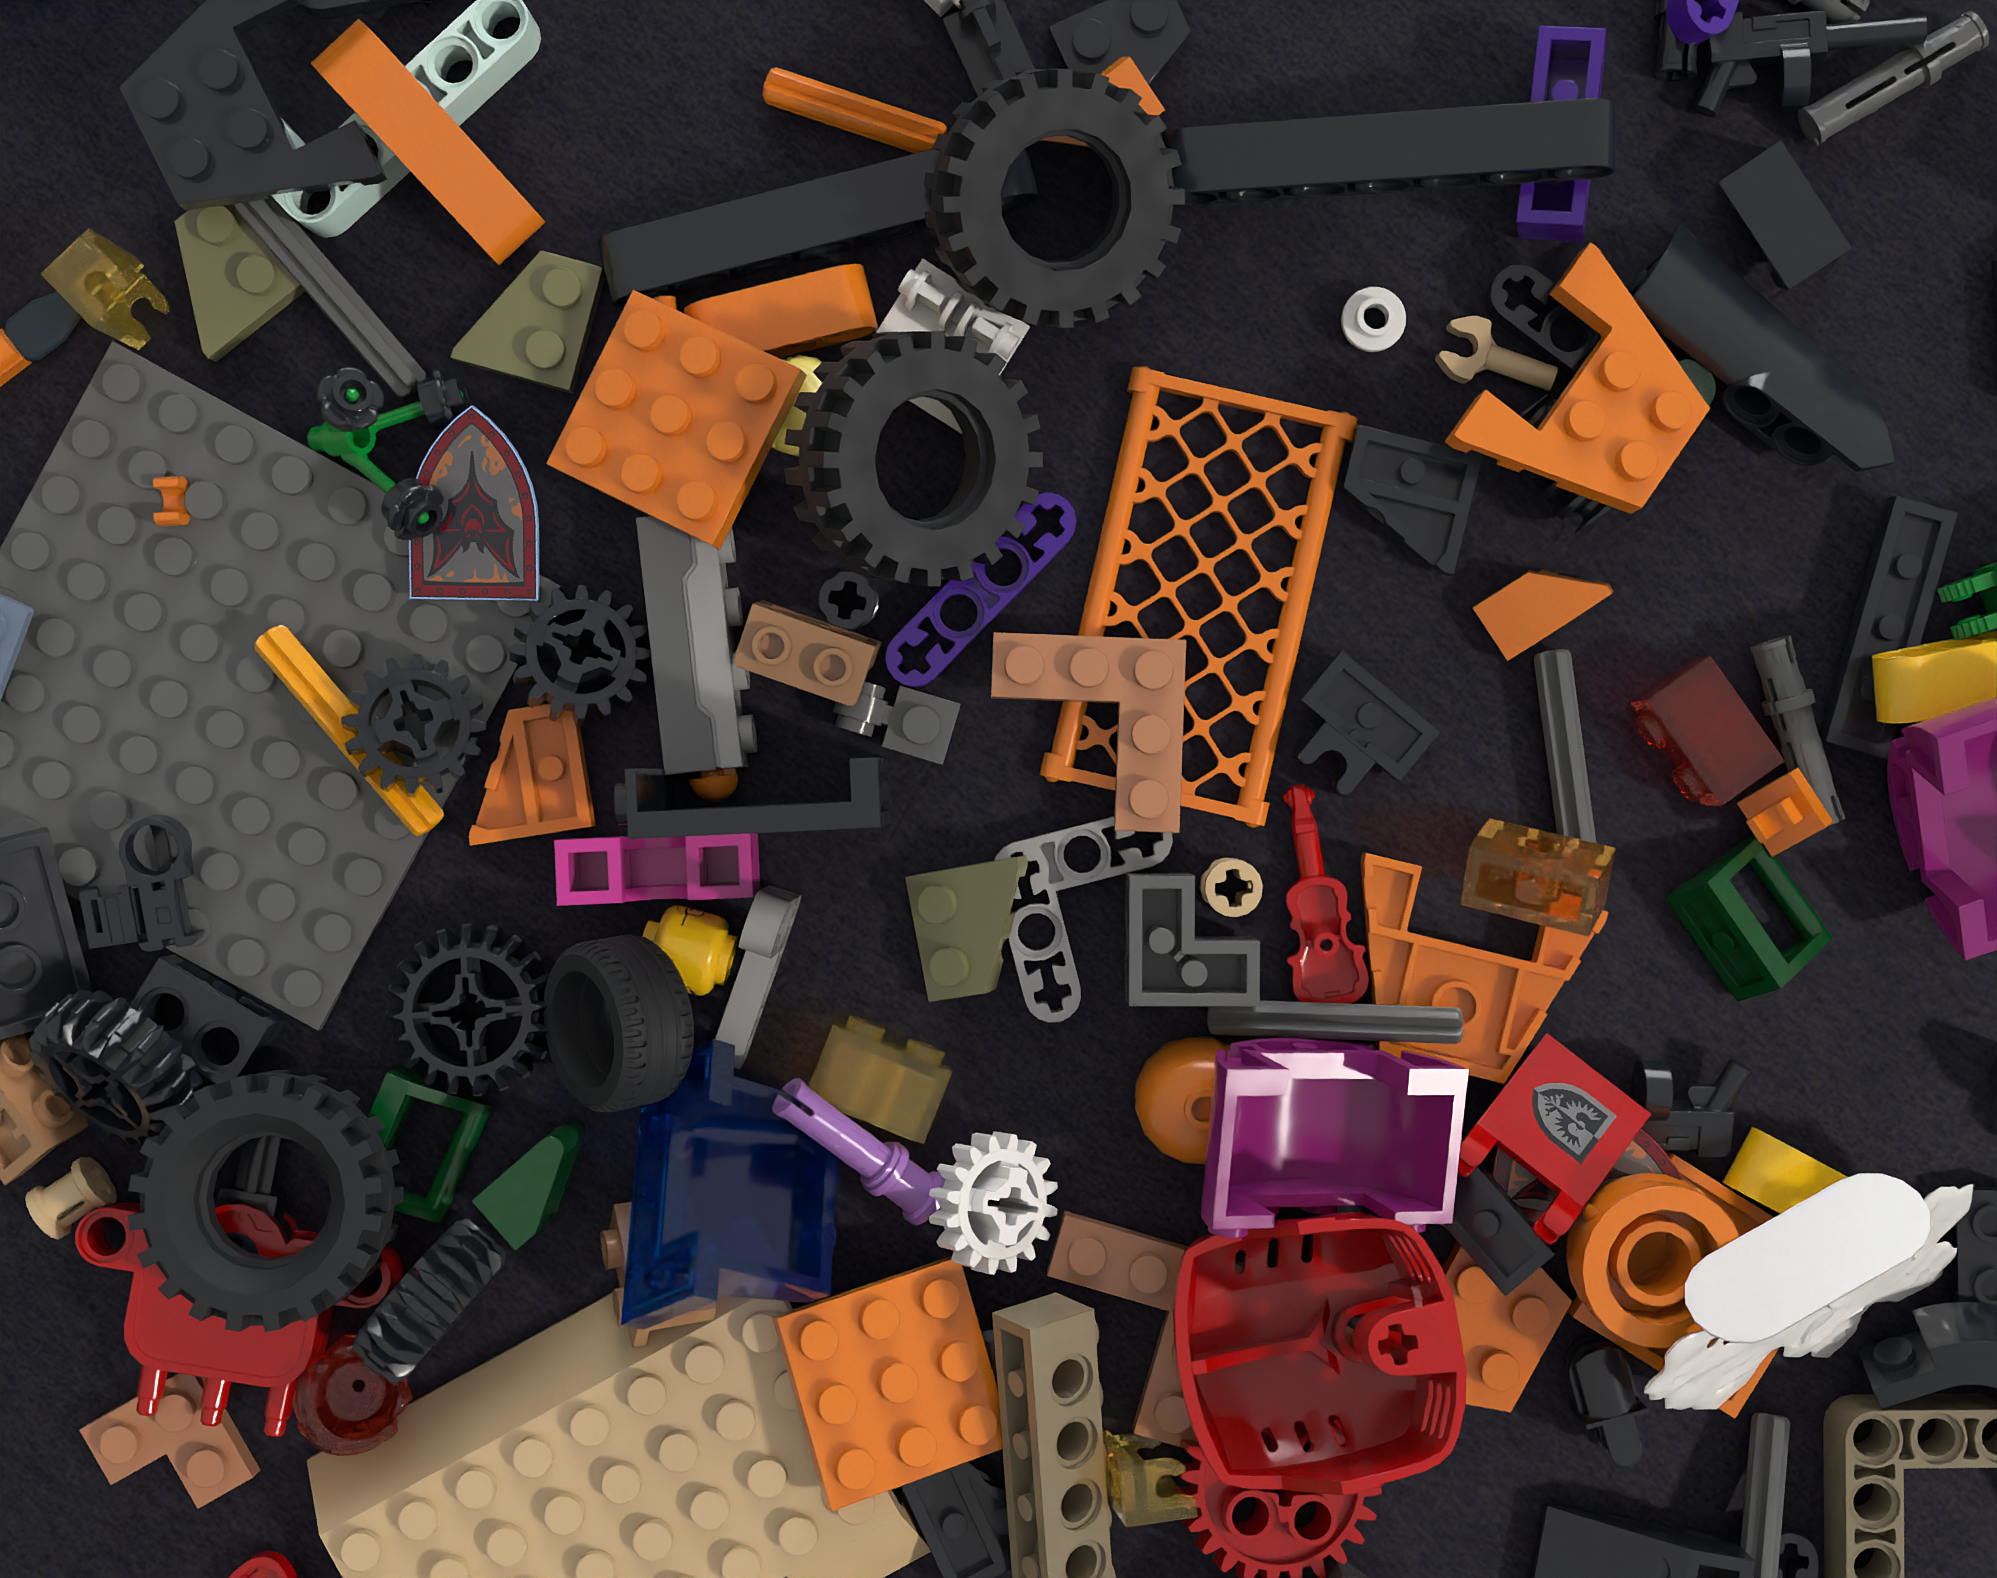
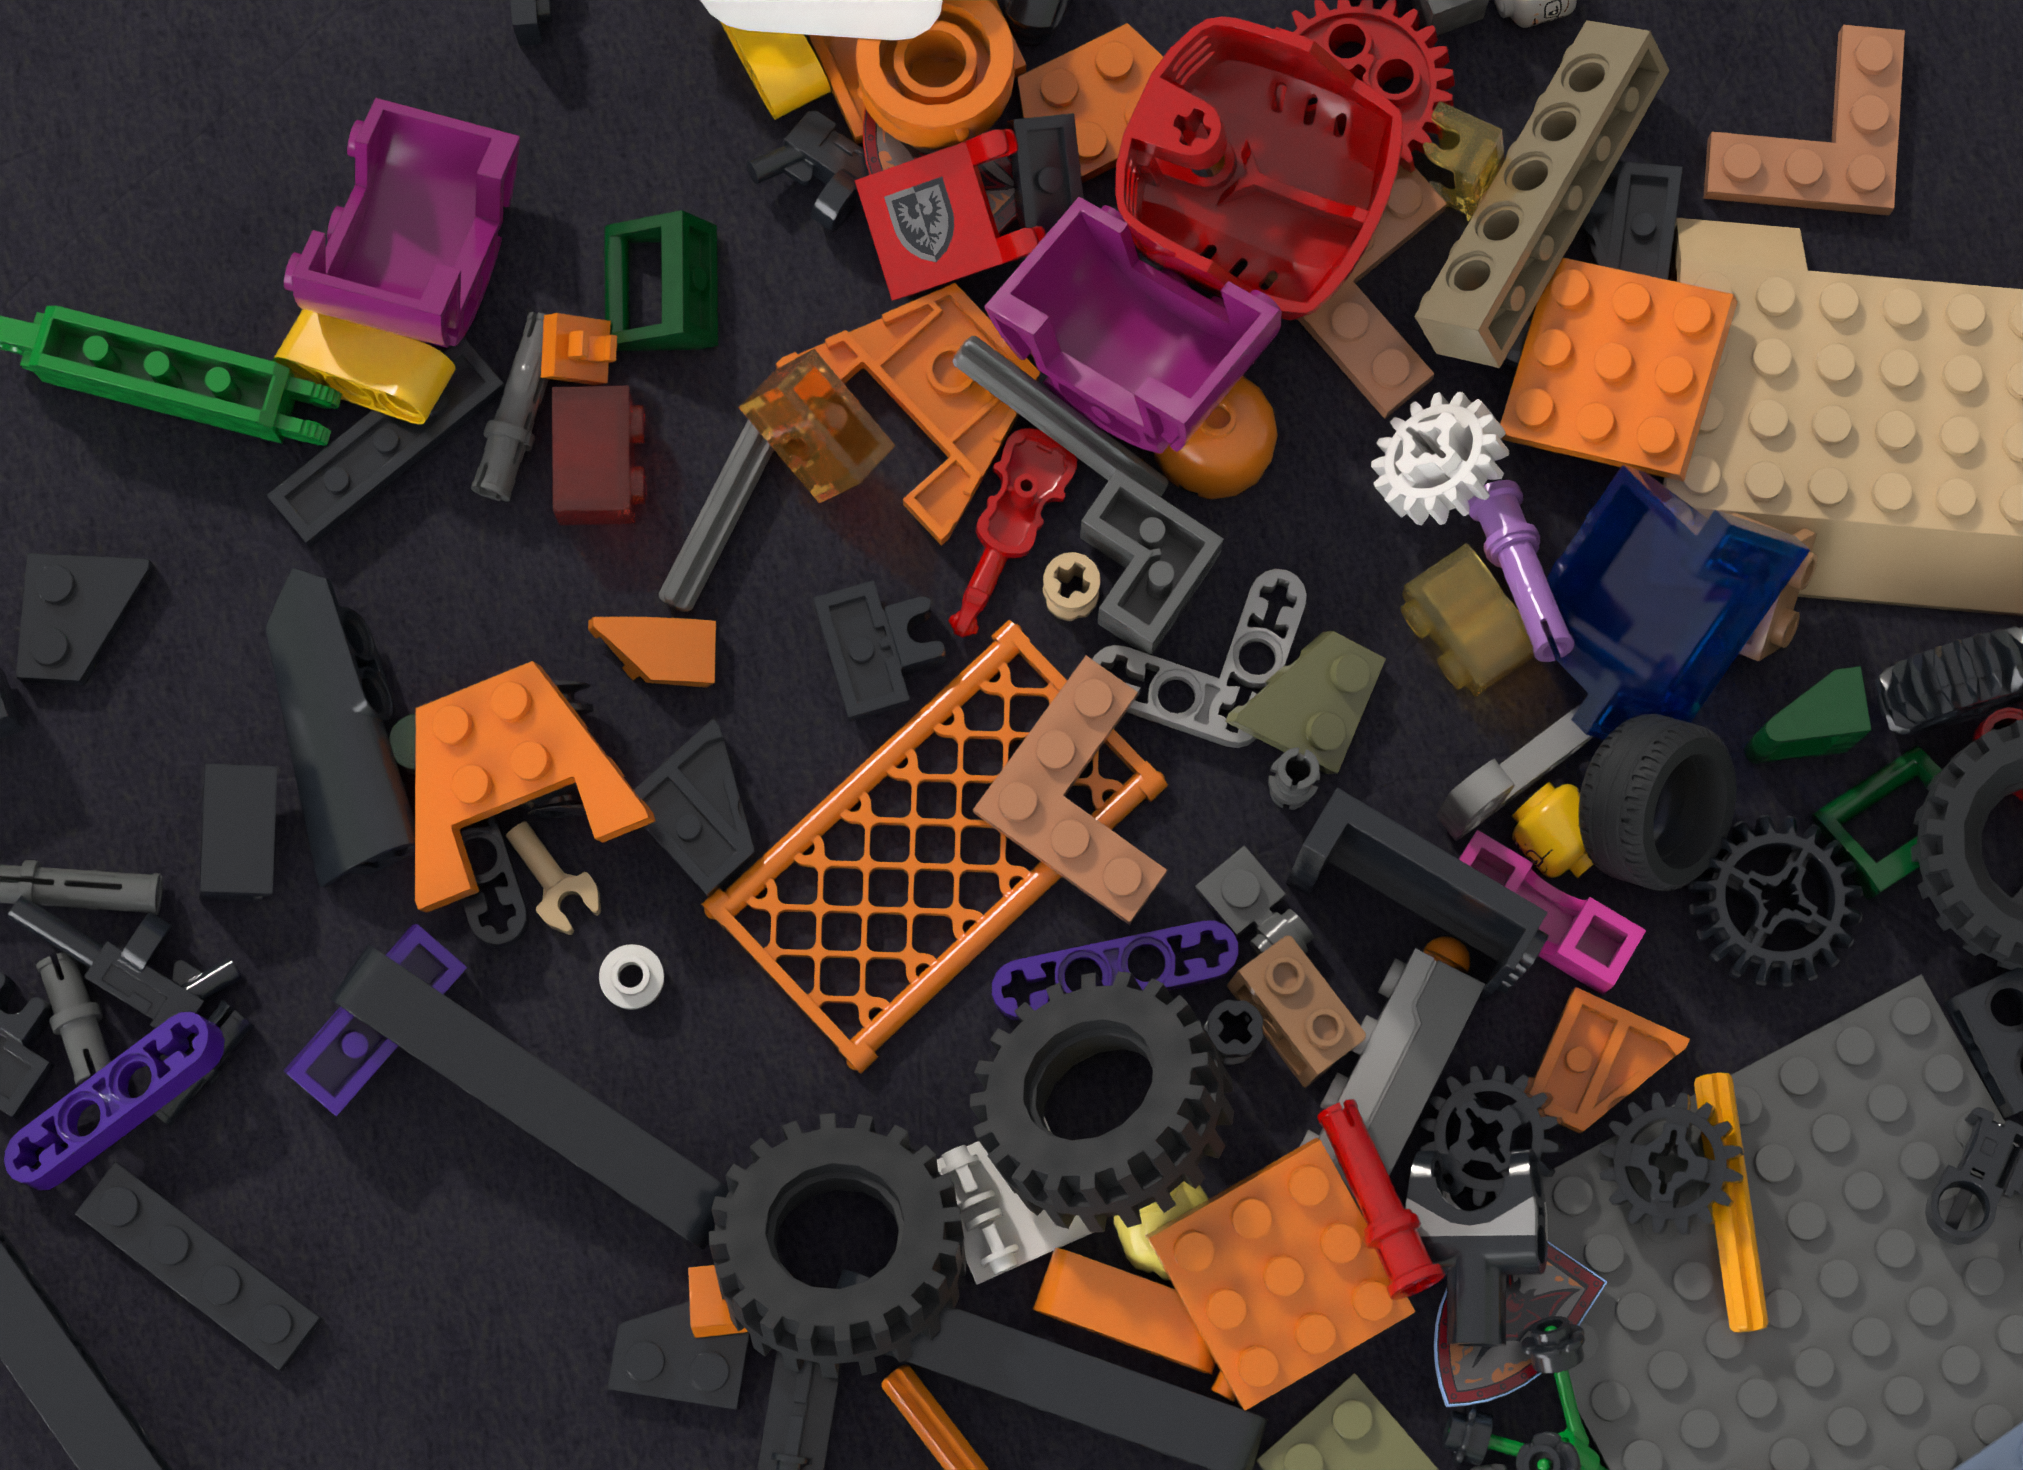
camera: 145 degrees left, 10 degrees down
none -> dark grey pin [1268,748,1320,810]
none -> red pin [1317,1099,1445,1300]
none -> black connector [1405,1149,1548,1347]

